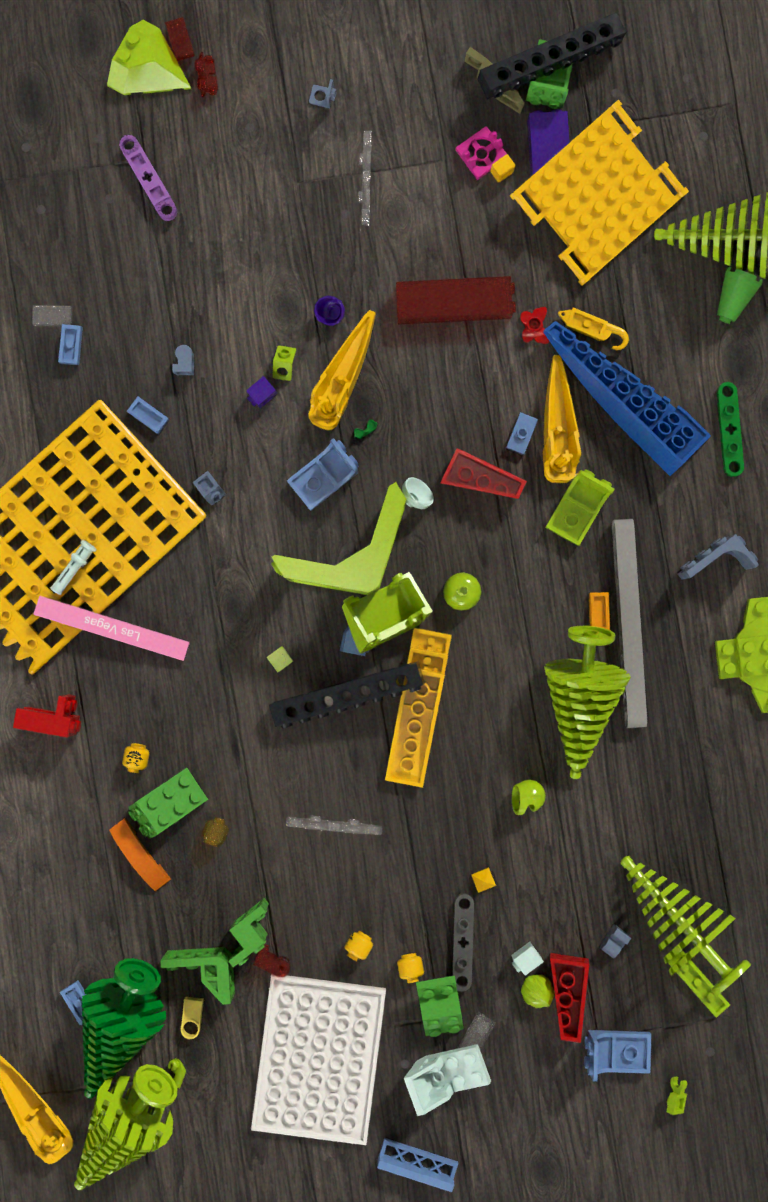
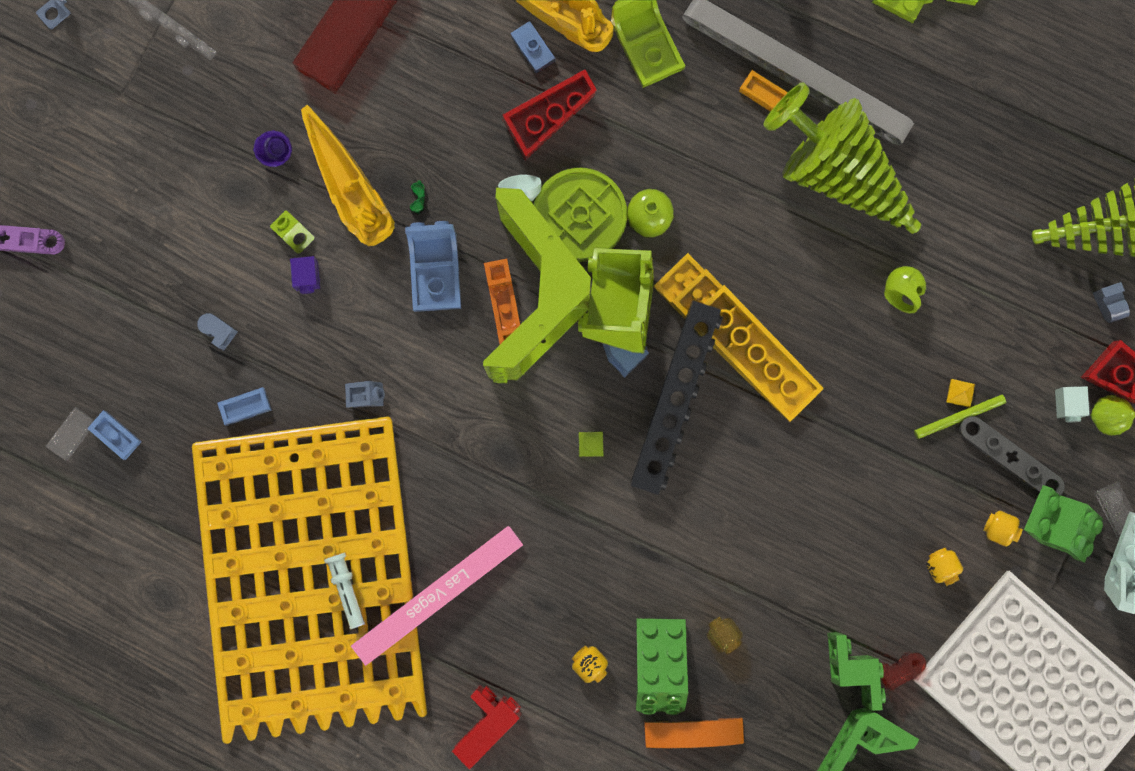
camera: 50 degrees left, 5 degrees down
clear piece [286,816,382,835] -> none
none -> orange slope [484,259,520,344]
none -> lime plate [534,168,627,262]
none -> lime bar [914,395,1006,439]

